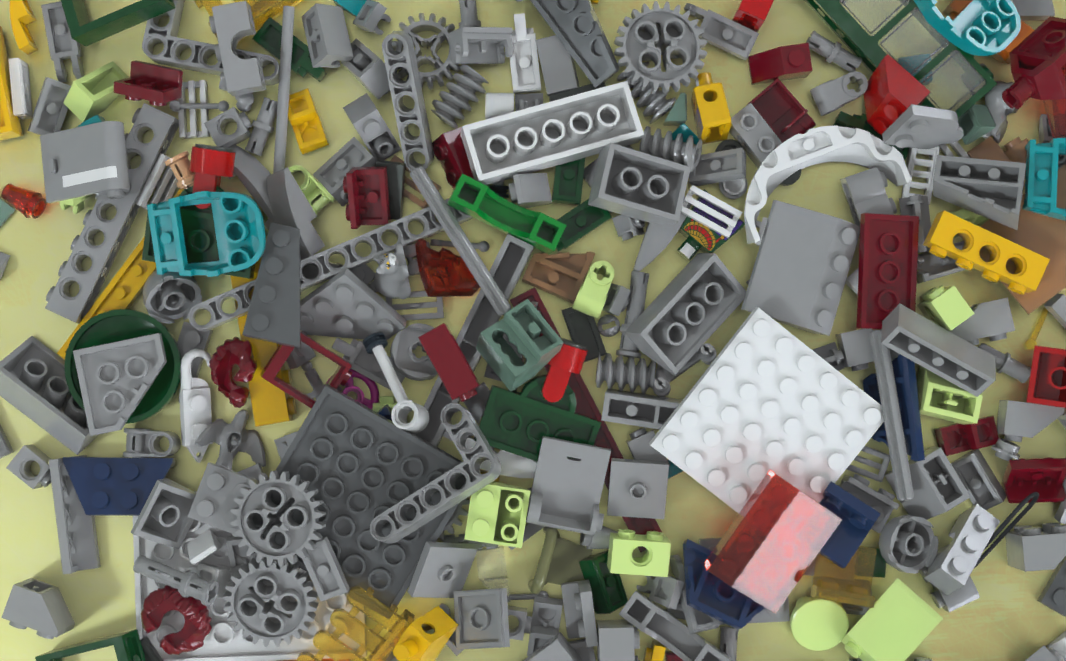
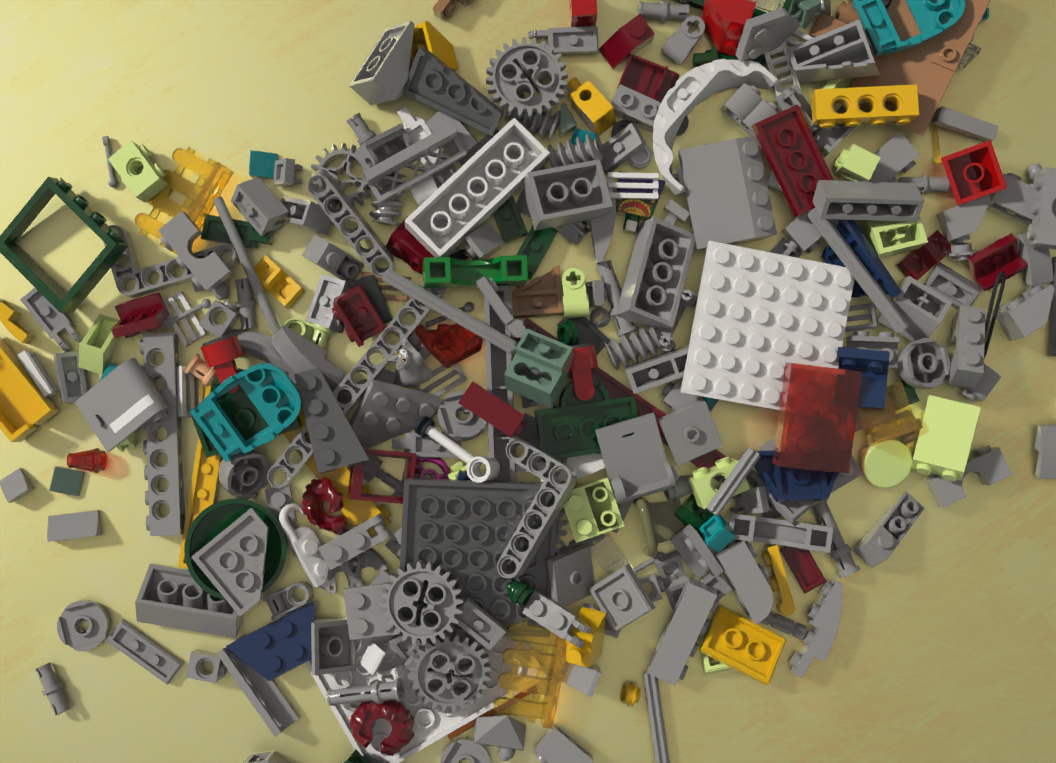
camera: 25 degrees left, 0 degrees up
none -> light grey plate [318,513,393,570]
none -> light grey fence [363,123,467,204]
none -> light grey hinge [475,276,526,338]
none -> dark green plate [507,581,534,607]
none -> light grey hinge [522,591,593,648]
none -> dark green plate [557,321,580,346]
none -> light grey tile [663,199,690,225]
none -> teal slope [699,515,736,552]
none -> light grey axle [707,448,760,516]

